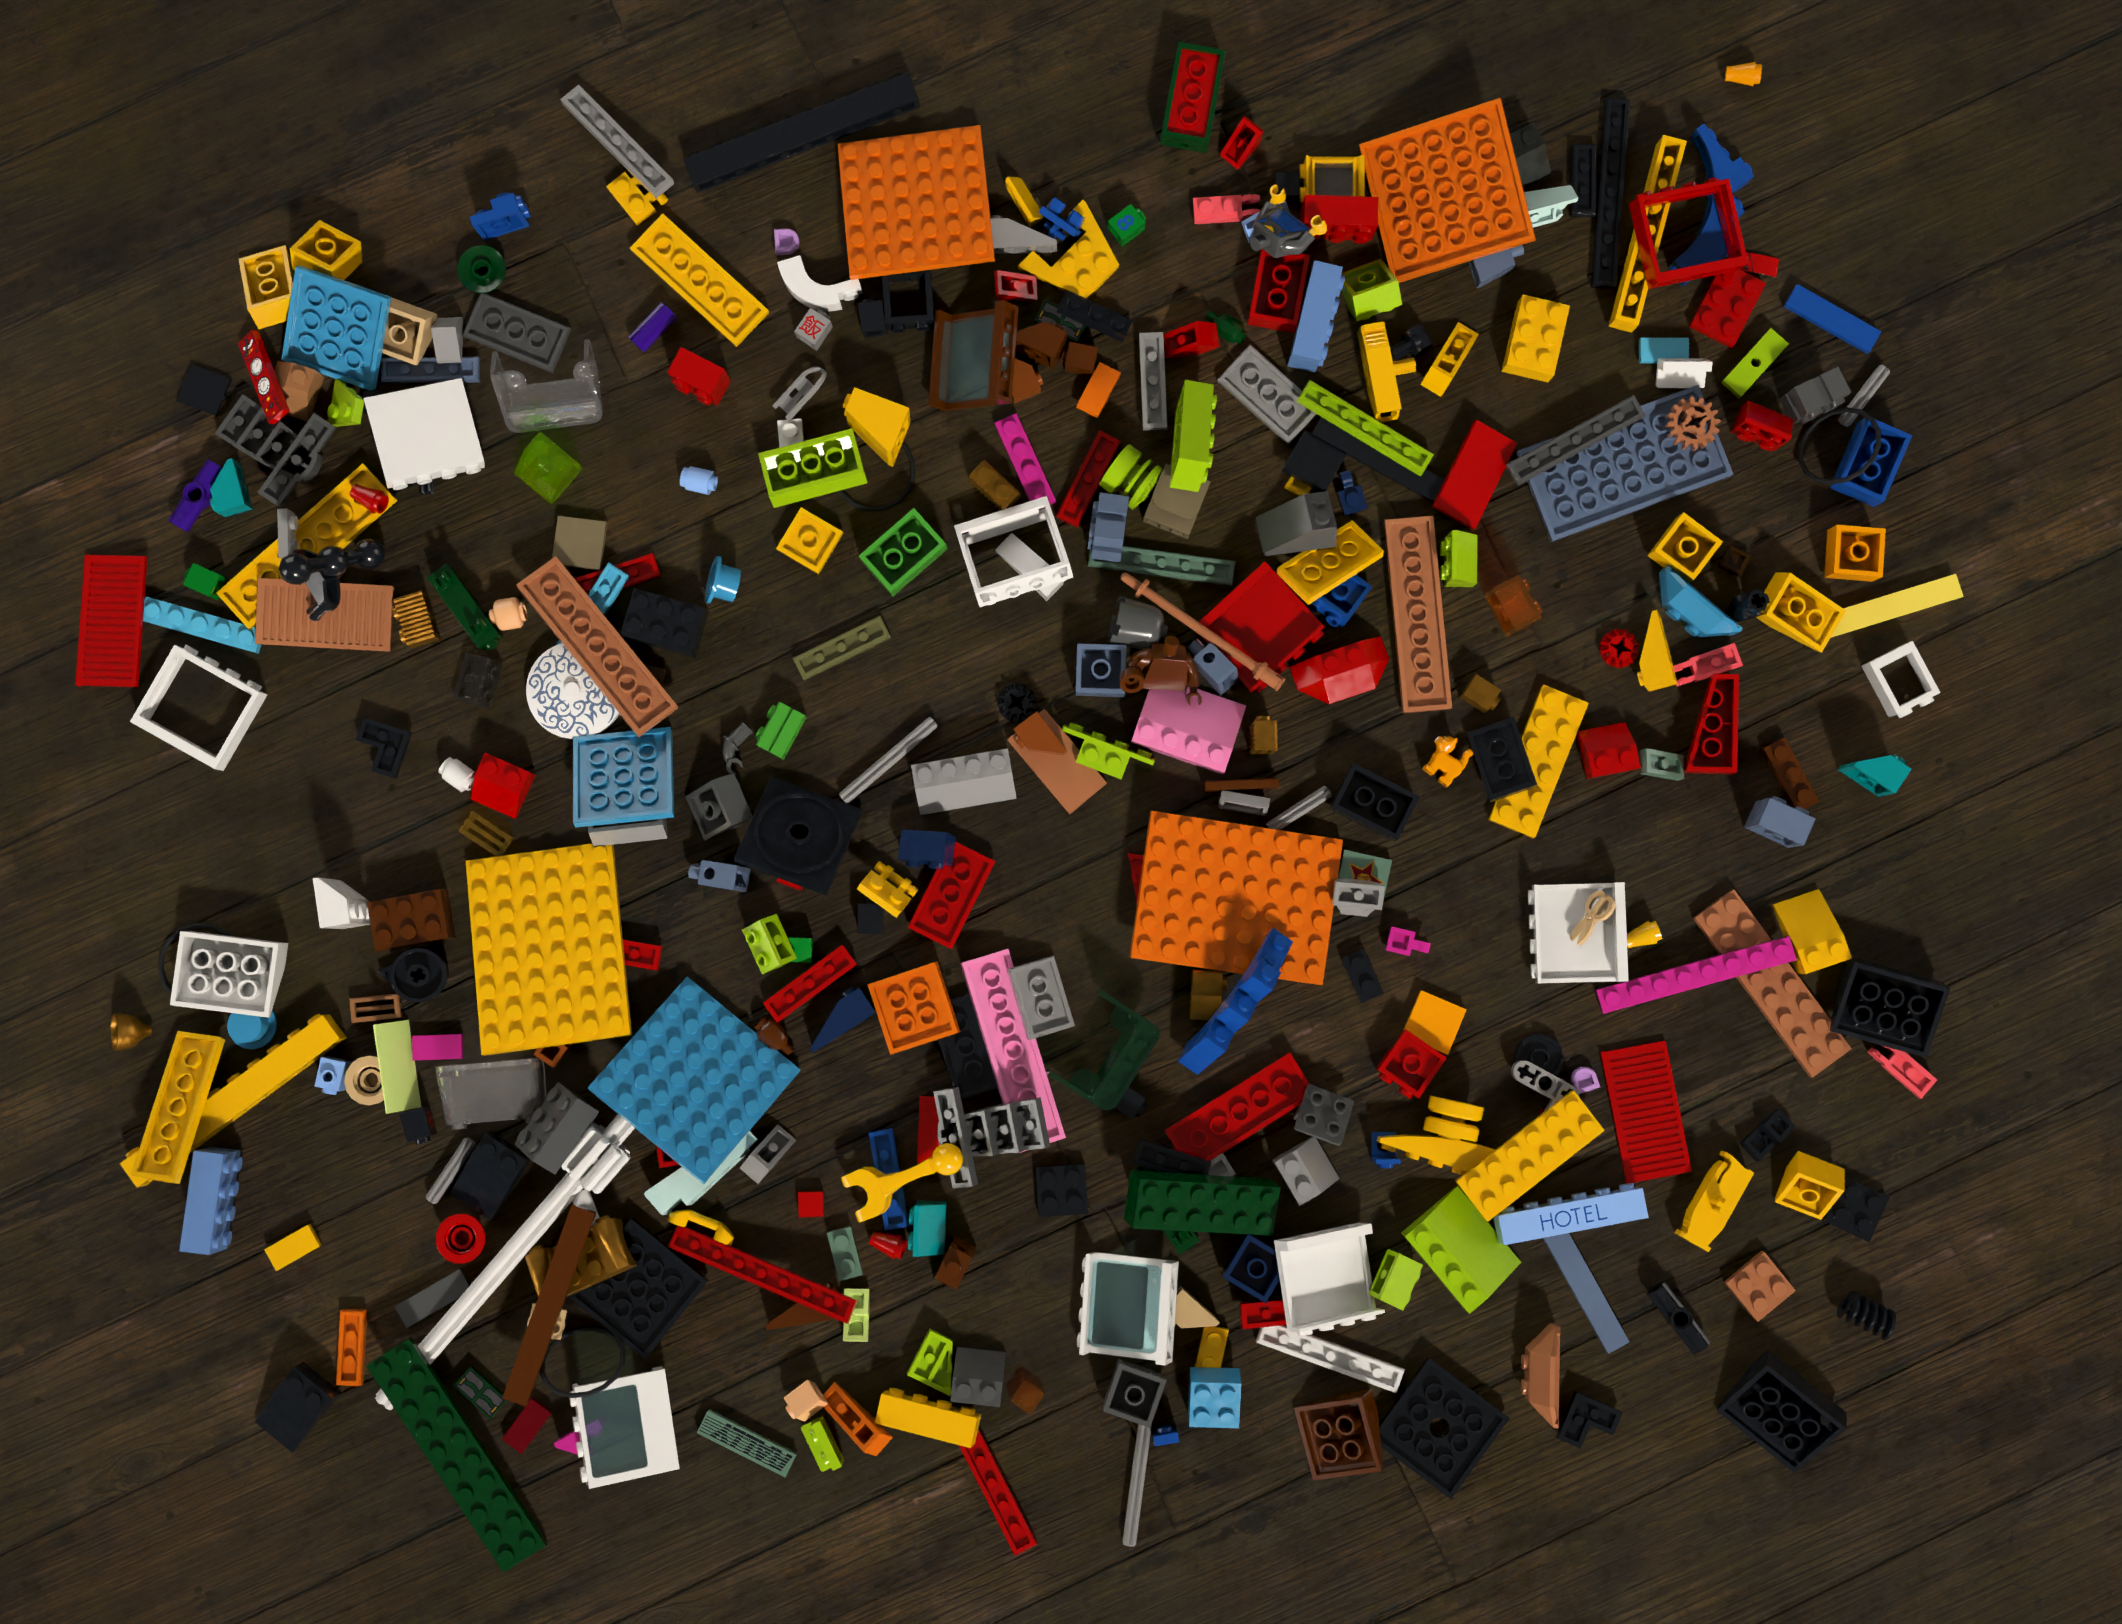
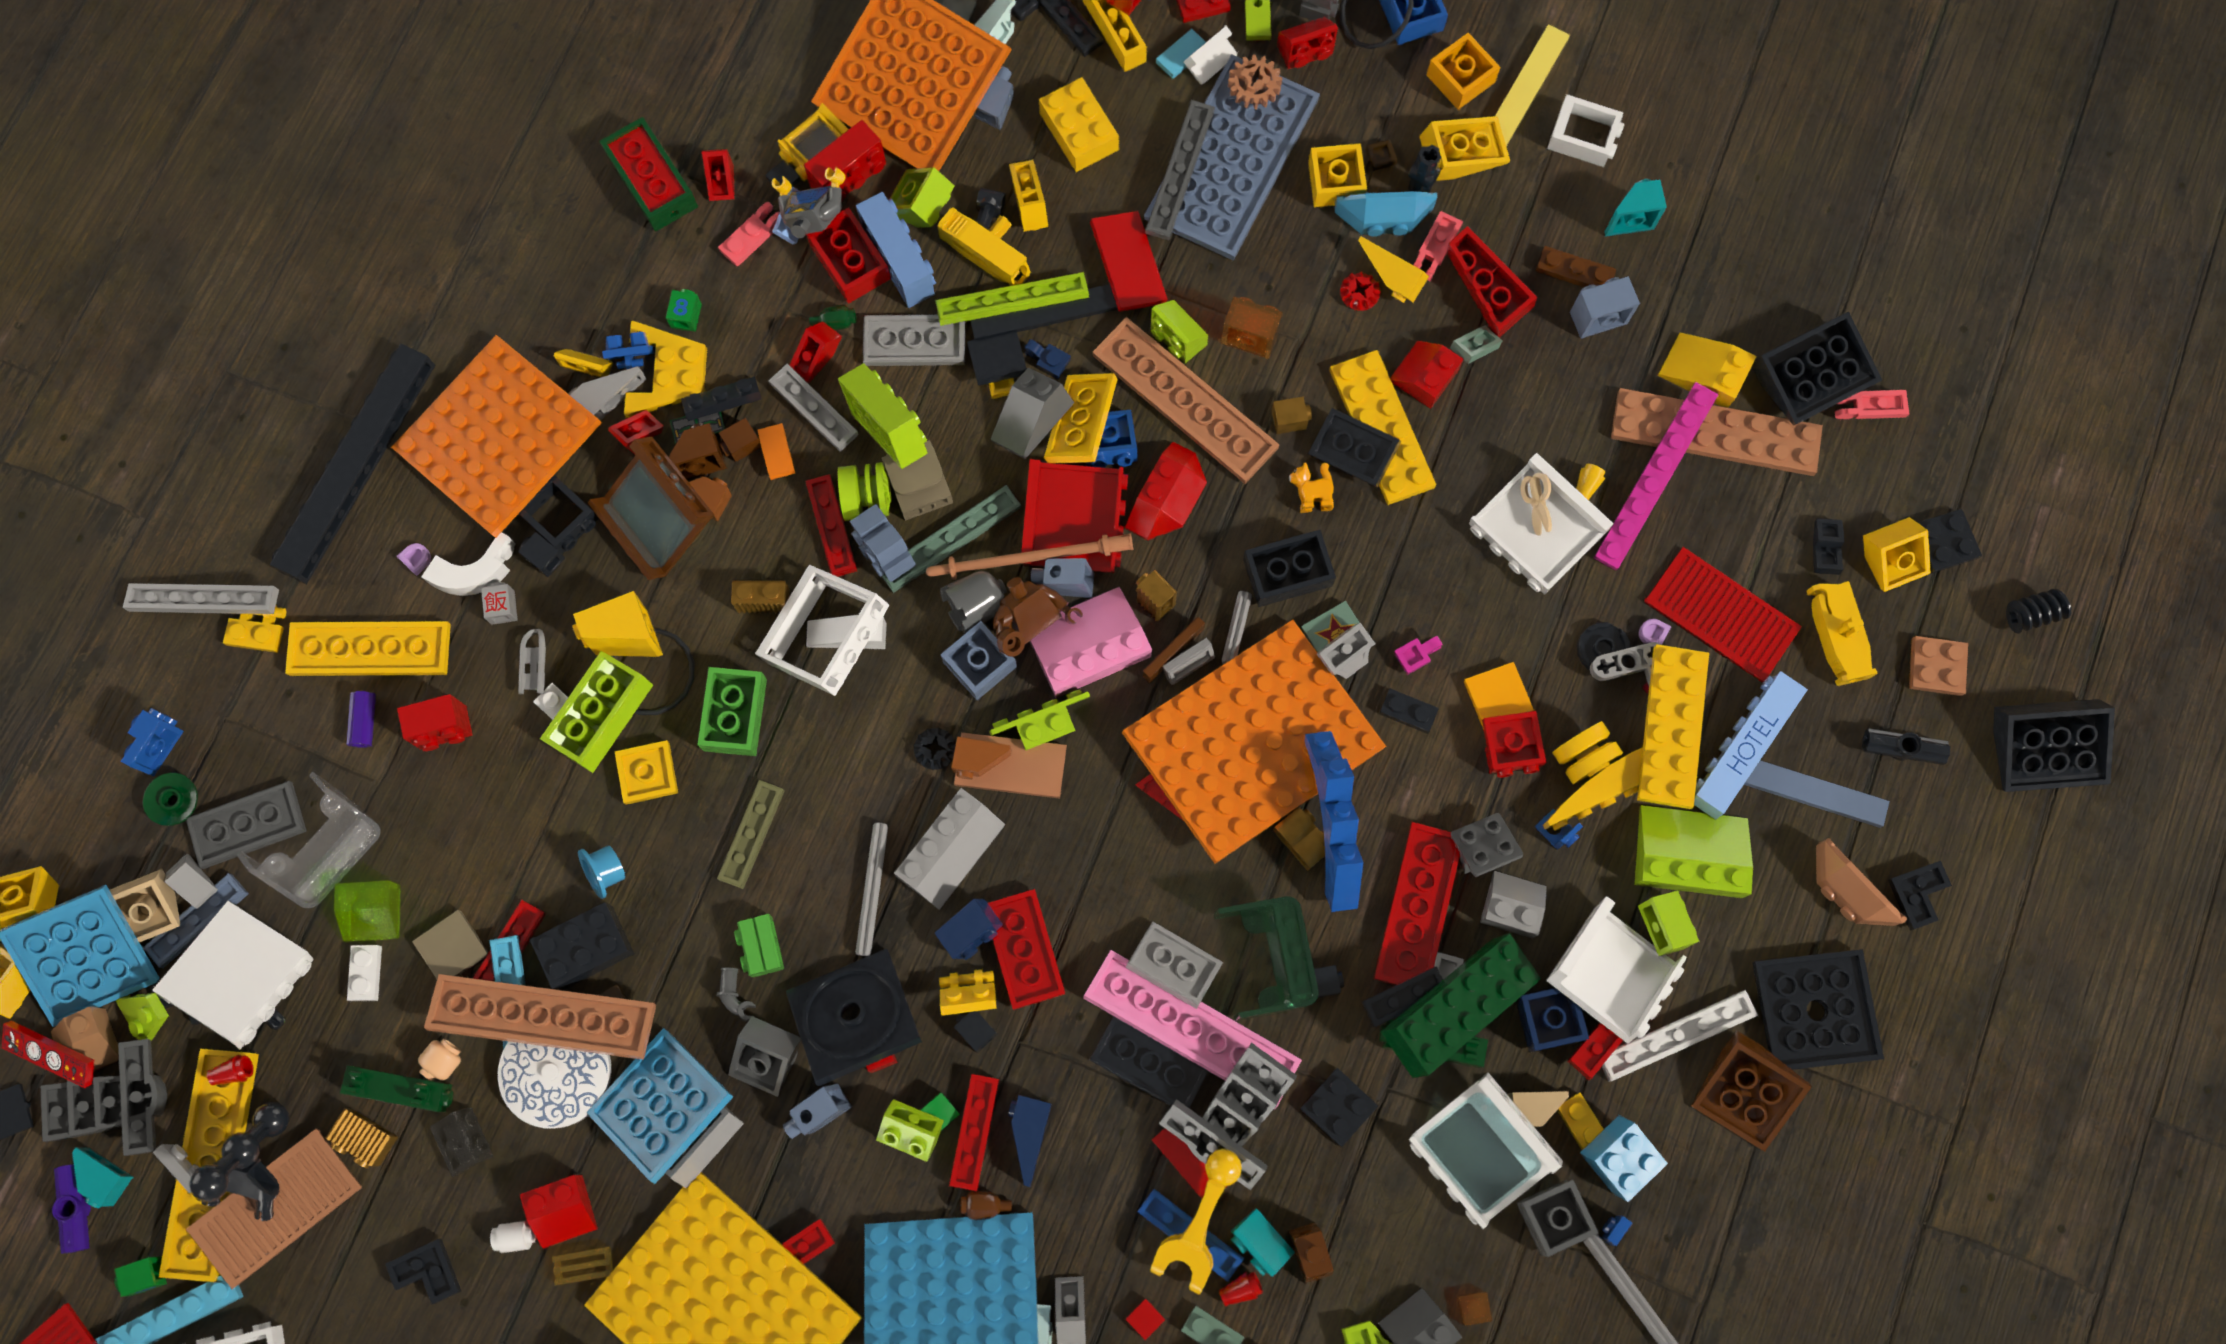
camera: 40 degrees left, 10 degrees down
light blue brick [680,466,718,495] -> none
orange plate [867,961,960,1055] -> none
dark pink plate [994,413,1056,510] -> none
none -> white plate [347,945,382,1001]

